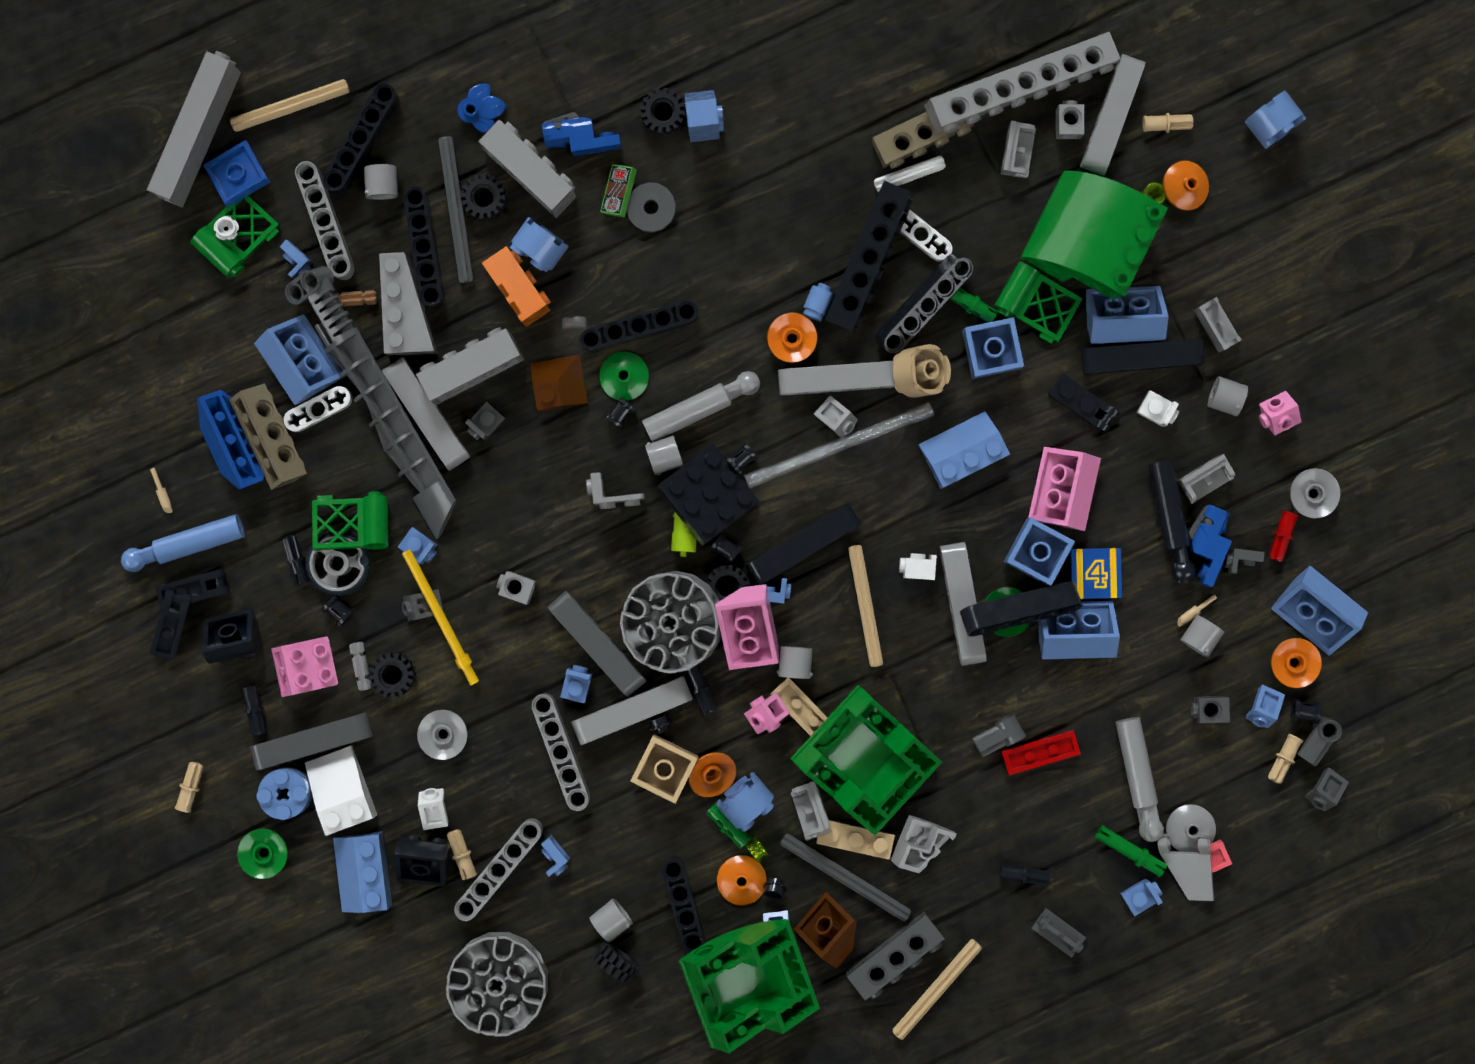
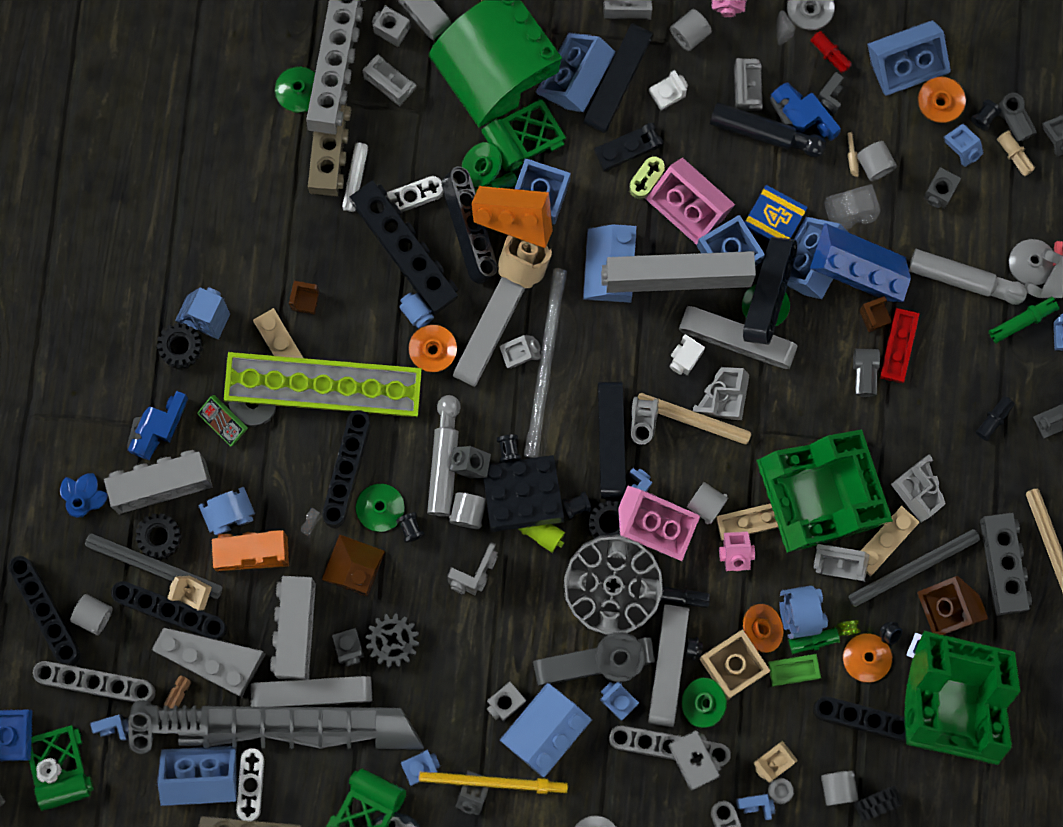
camera: 65 degrees left, 10 degrees down
none -> tan bracket [168,576,212,610]
none -> piece [224,352,422,417]
none -> tan plate [253,308,303,358]
none -> green dish [275,67,315,113]
none -> reddish brown panel [289,281,319,314]
none -> dark grey gear [366,614,419,668]
none -> dark grey brick [450,446,491,479]
none -> green dish [462,142,502,188]
none -> orange wedge [472,186,552,248]
none -> medium blue slope [500,683,592,777]
none -> dark grey tile [595,632,645,682]
none -> light grey brick [601,251,756,293]
none -> yellowish green beam [630,157,665,199]
none -> light grey piece [631,397,659,444]
none -> light grey brick [668,731,721,790]
none -> green dish [682,678,727,728]
none -> light grey slope [693,367,749,420]
none -> tan bracket [754,741,798,783]
none -> bright green tile [768,654,821,687]
none -> light grey tile [768,779,794,804]
none -> clear slope [777,10,795,45]
none -> blue slope [810,223,911,302]
none -> clear brick [824,184,881,230]
none -> reddish brown panel [860,296,892,332]

